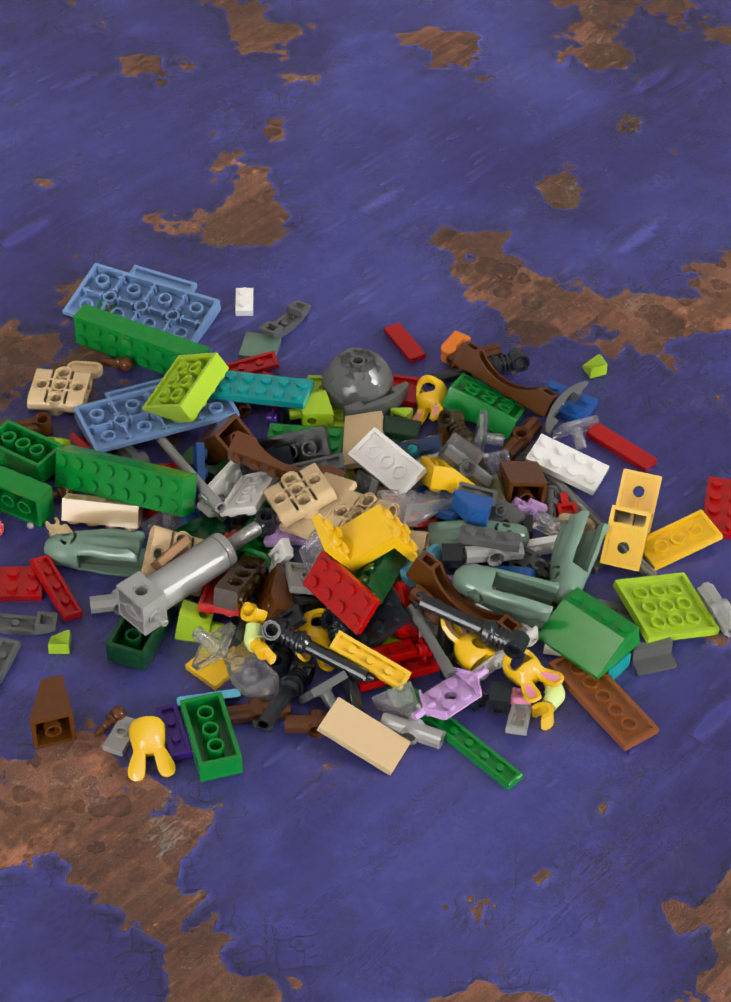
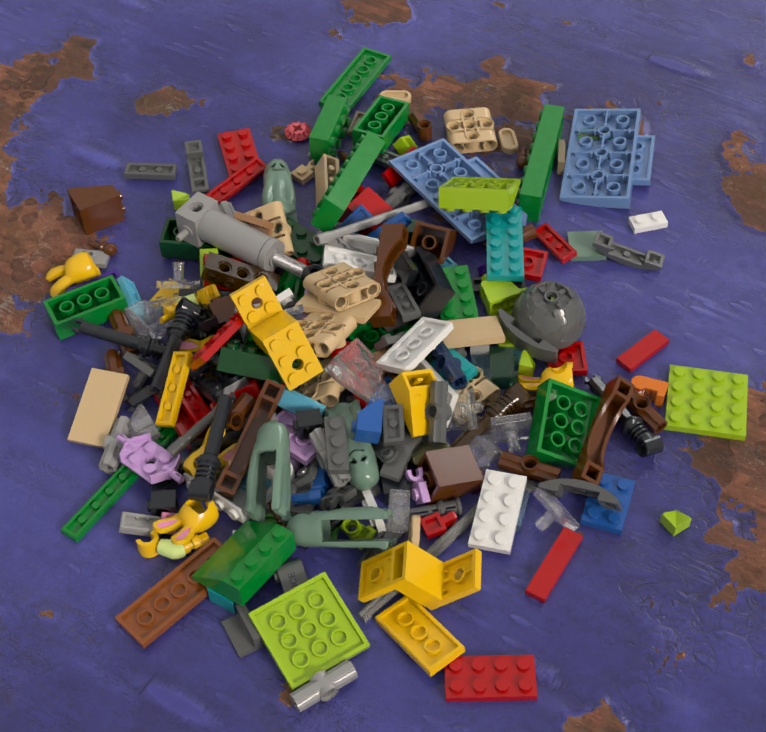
camera: 80 degrees right, 5 degrees up
none -> lime plate [664,365,748,441]

